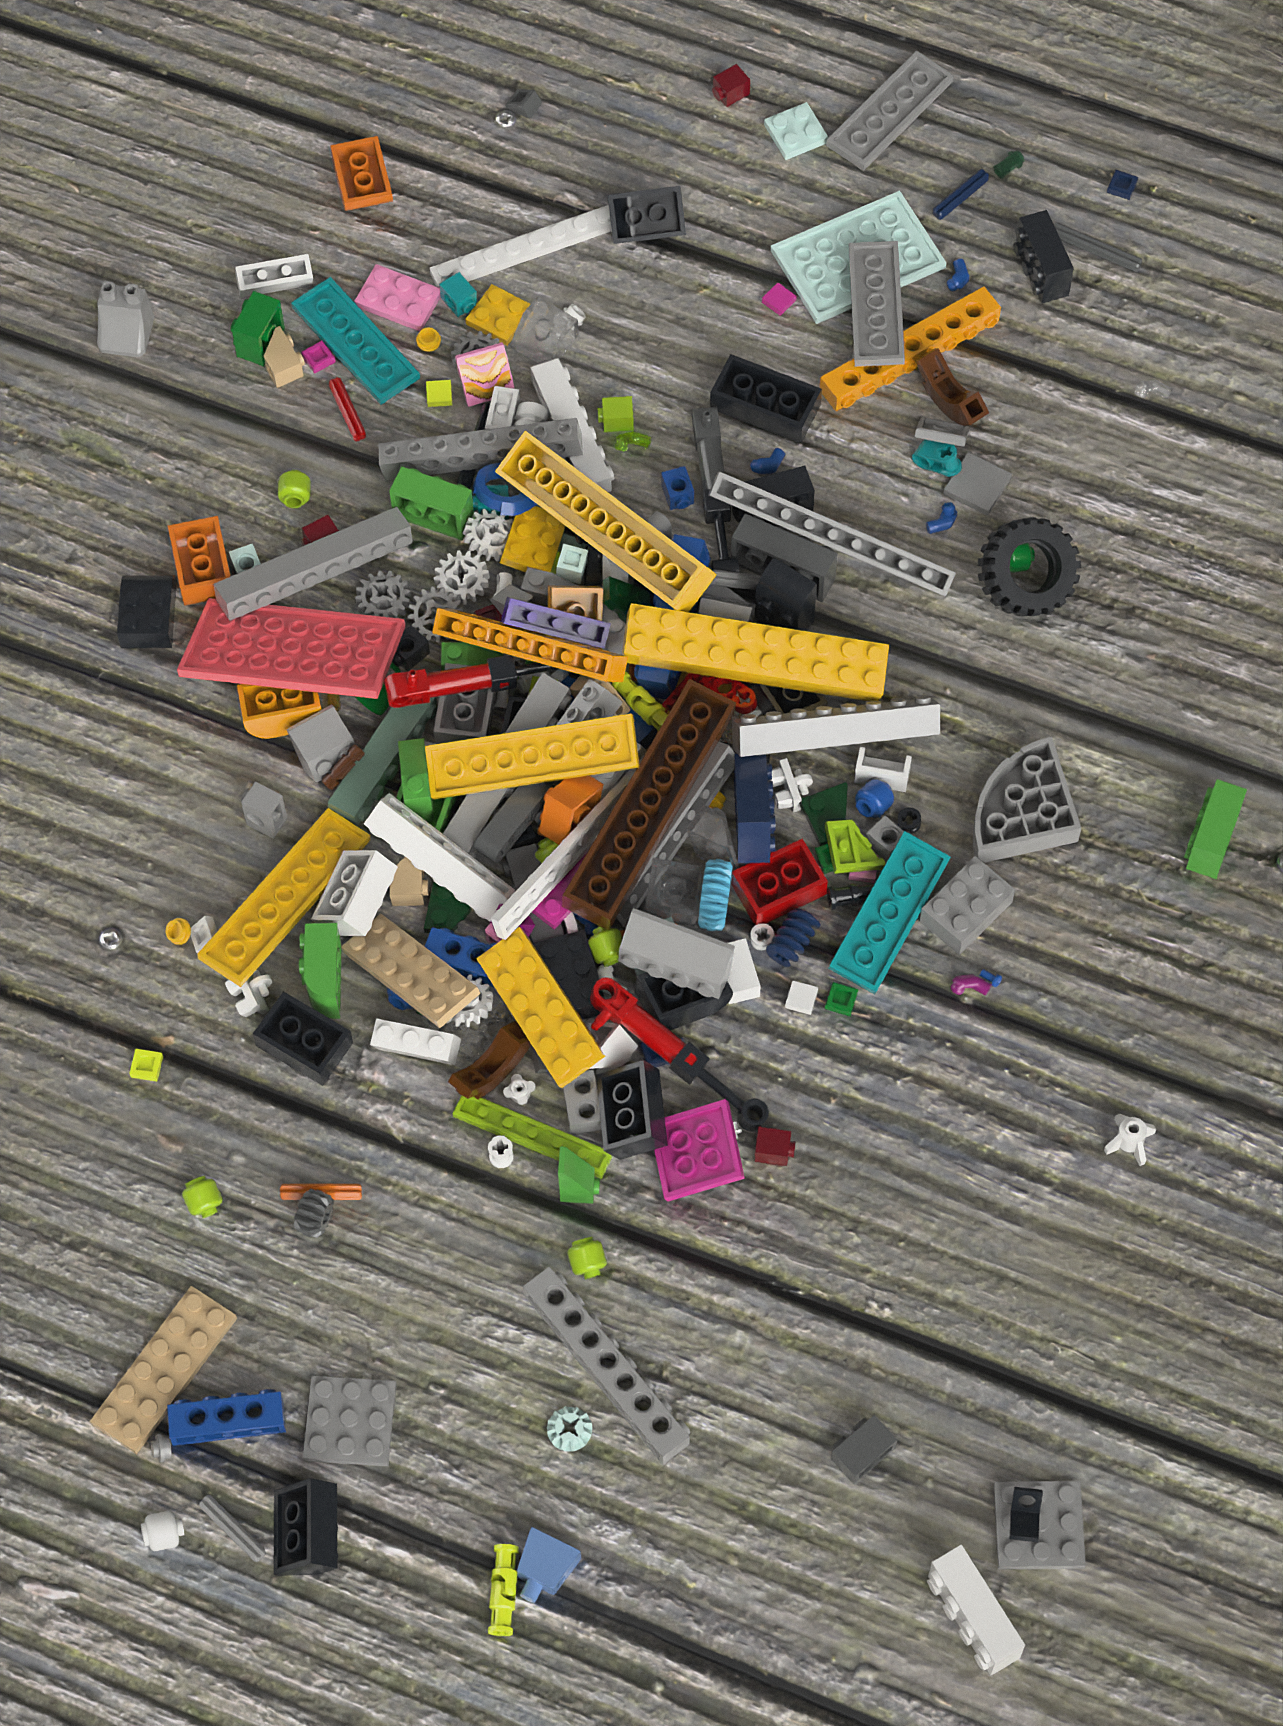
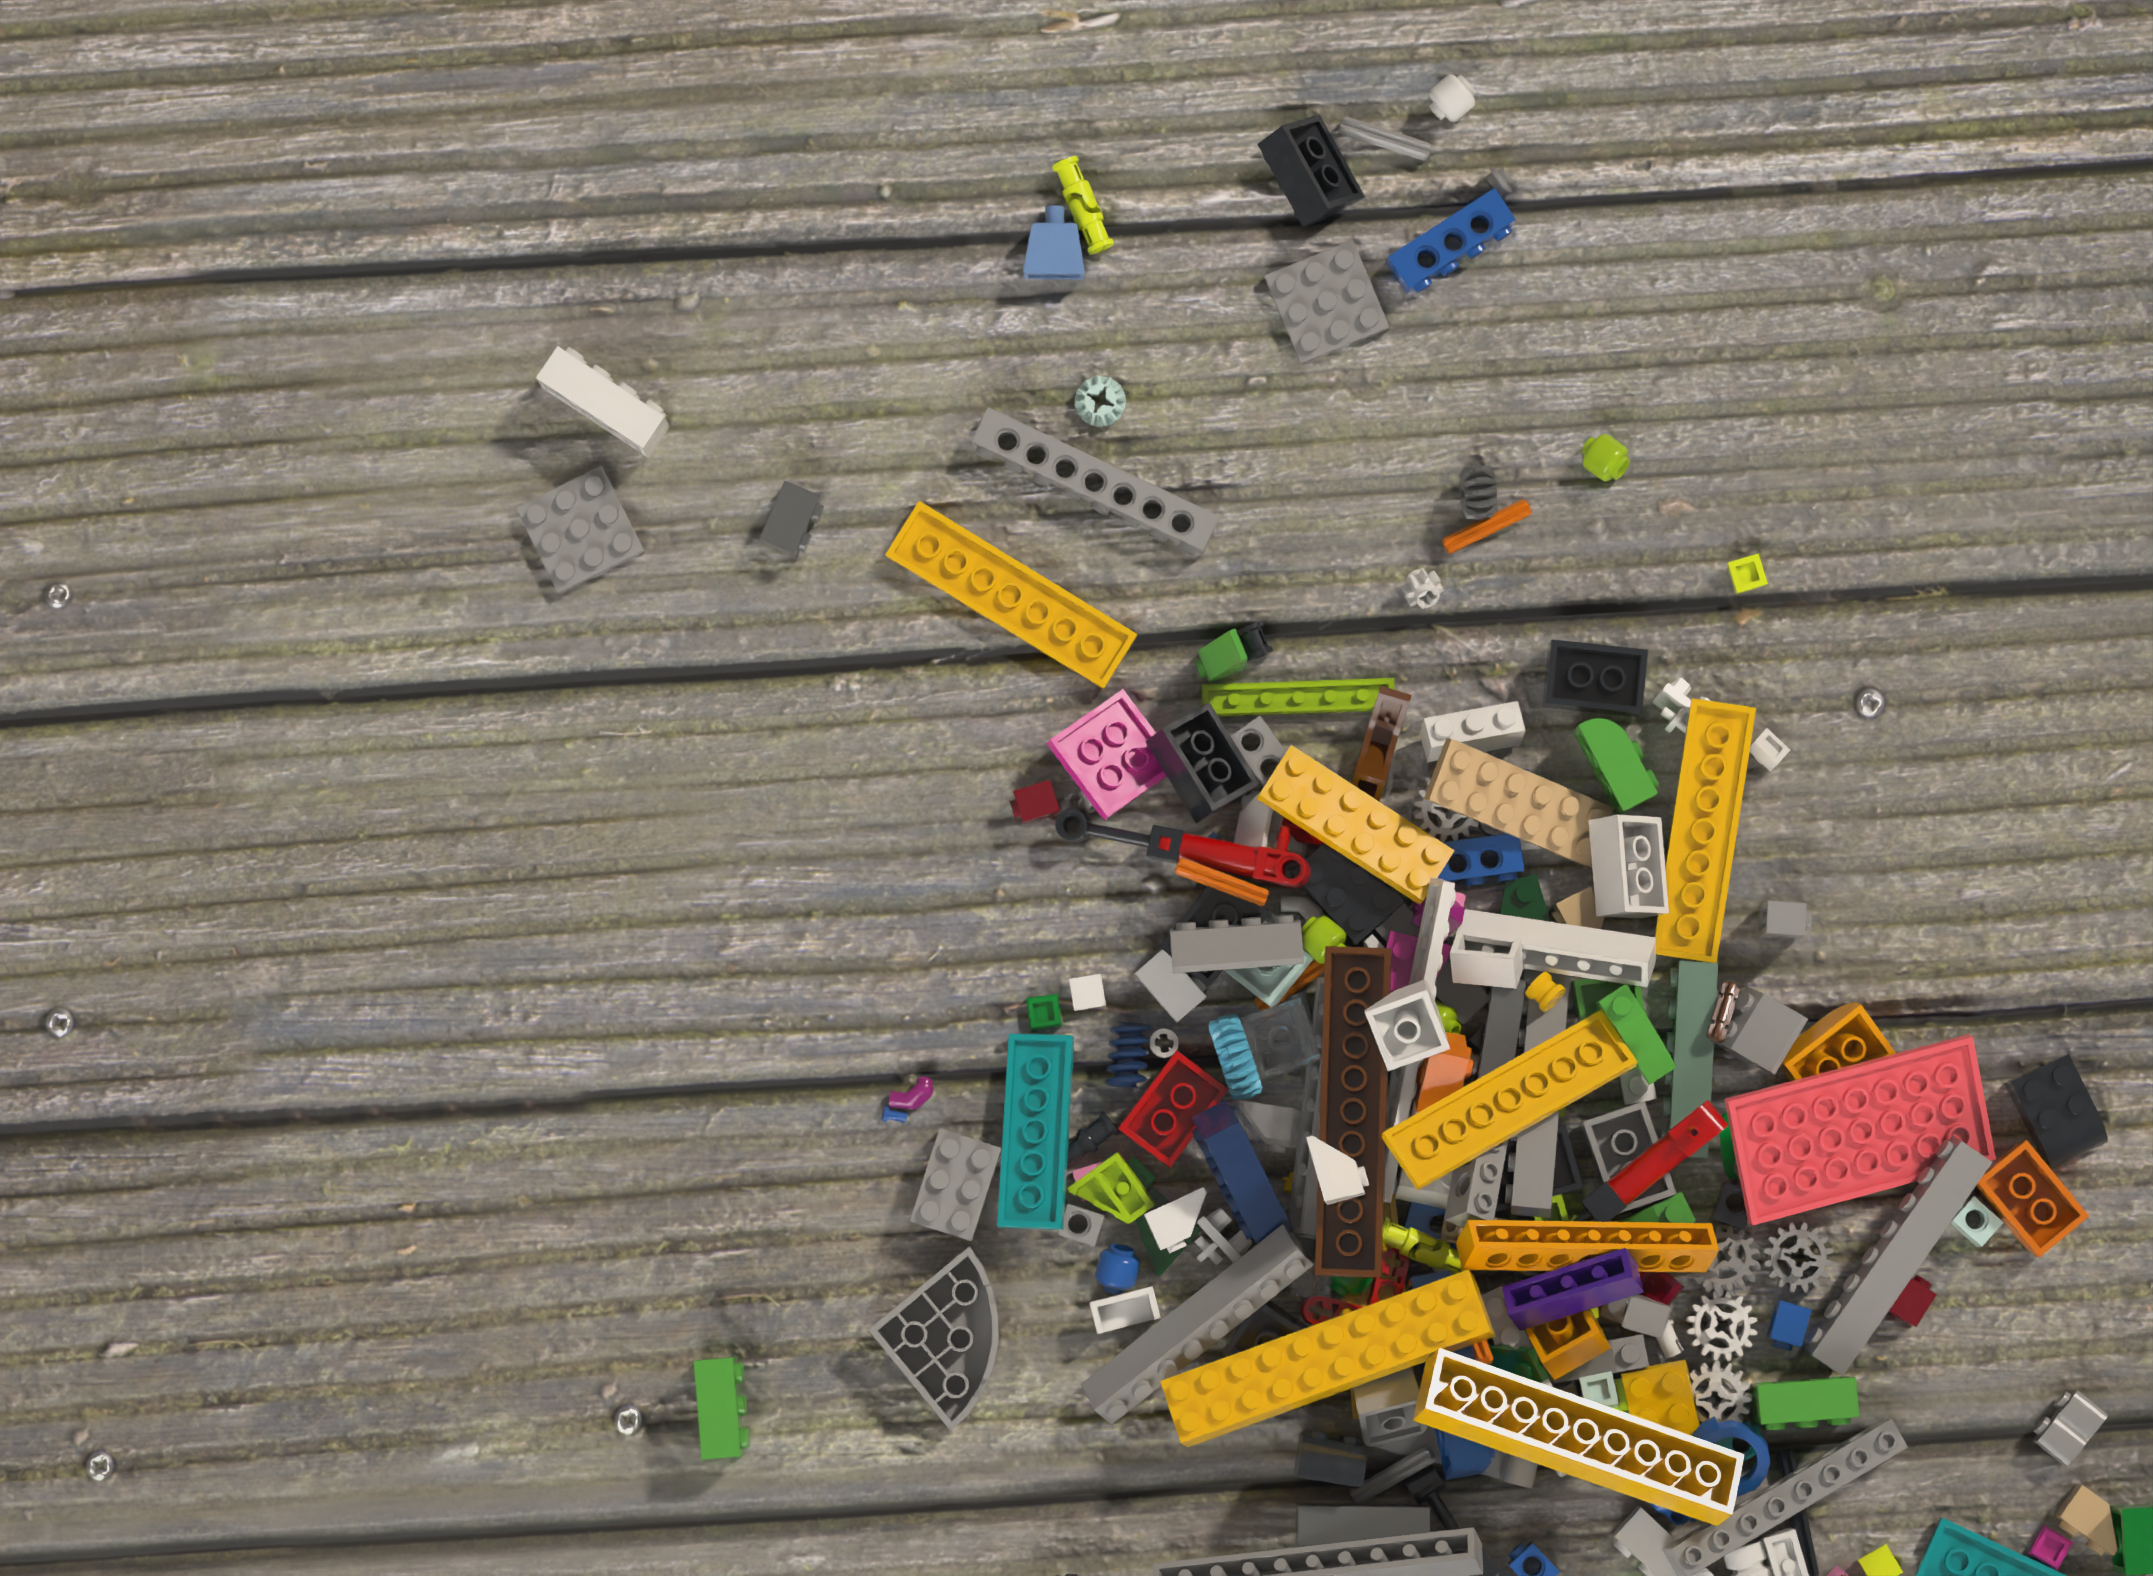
camera: 155 degrees right, 20 degrees up
tan plate [90,1286,237,1455] -> none
yellow plate [165,918,191,945] -> none
lime head [277,470,311,508] -> none
red axle [329,377,366,442] -> none
white bush [488,1136,514,1168] -> none
white plate [503,1074,535,1105] -> none
lime head [567,1237,607,1280] -> none
black bush [898,807,921,834] -> none
black bracket [1009,1487,1043,1543] -> none
white brick [1104,1114,1156,1166] -> none
none -> yellow plate [885,501,1137,690]
none -> white slope [1144,1187,1206,1253]
none -> orange axle [1175,858,1269,906]
none -> black bush [1236,621,1274,661]
none -> white slope [1306,1136,1369,1205]
none -> white slope [1365,979,1450,1071]
none -> white gear [1401,568,1444,609]
none -> white panel [1450,933,1524,989]
none -> yellow wheel [1525,971,1566,1013]
none -> blue brick [1766,1300,1812,1351]
none -> light grey brick [2033,1390,2108,1466]

